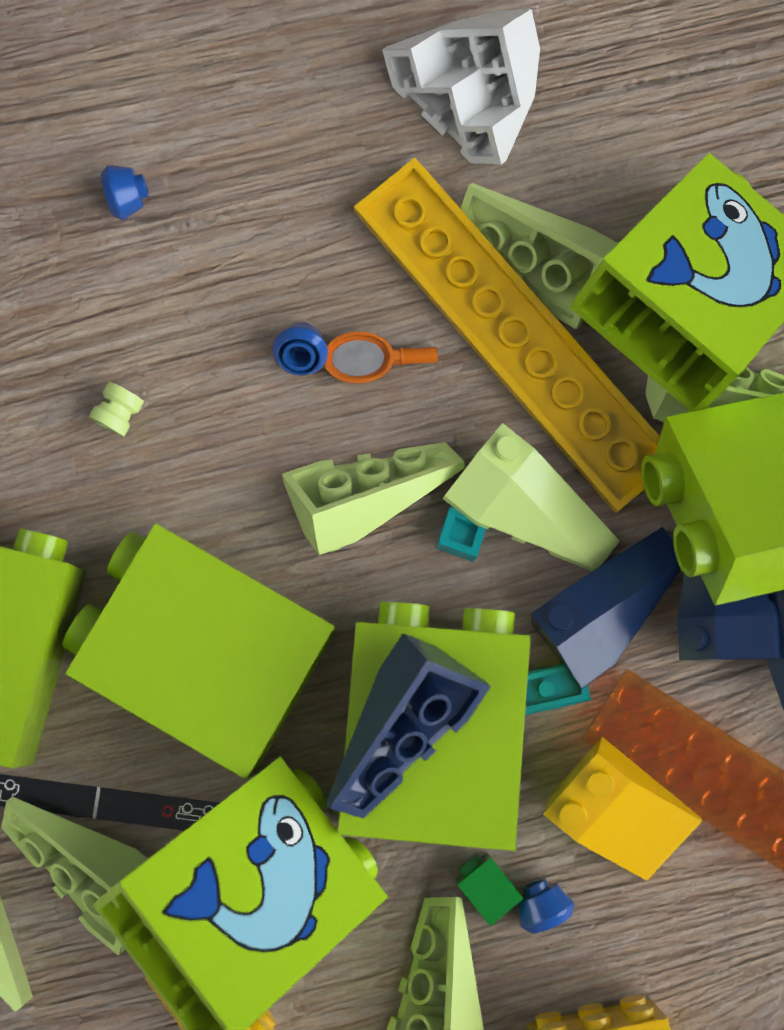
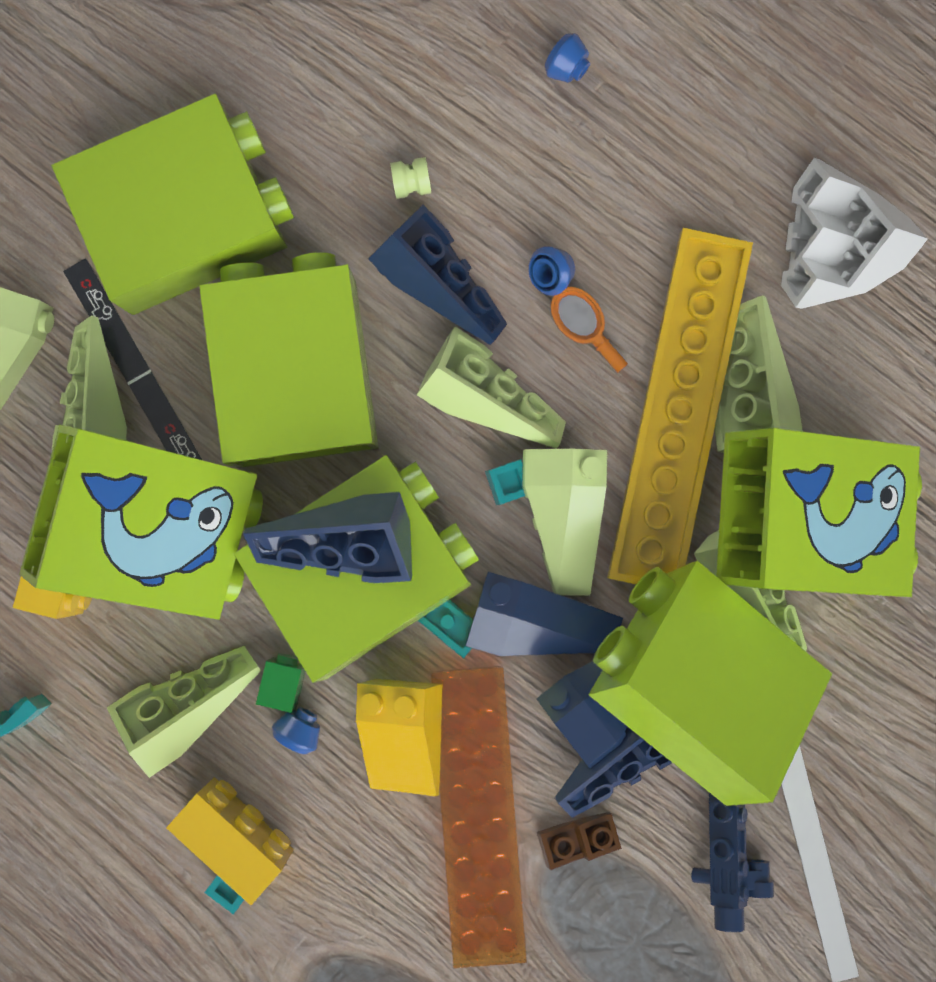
camera: 60 degrees right, 5 degrees up
none -> dark blue wedge [368,204,507,345]

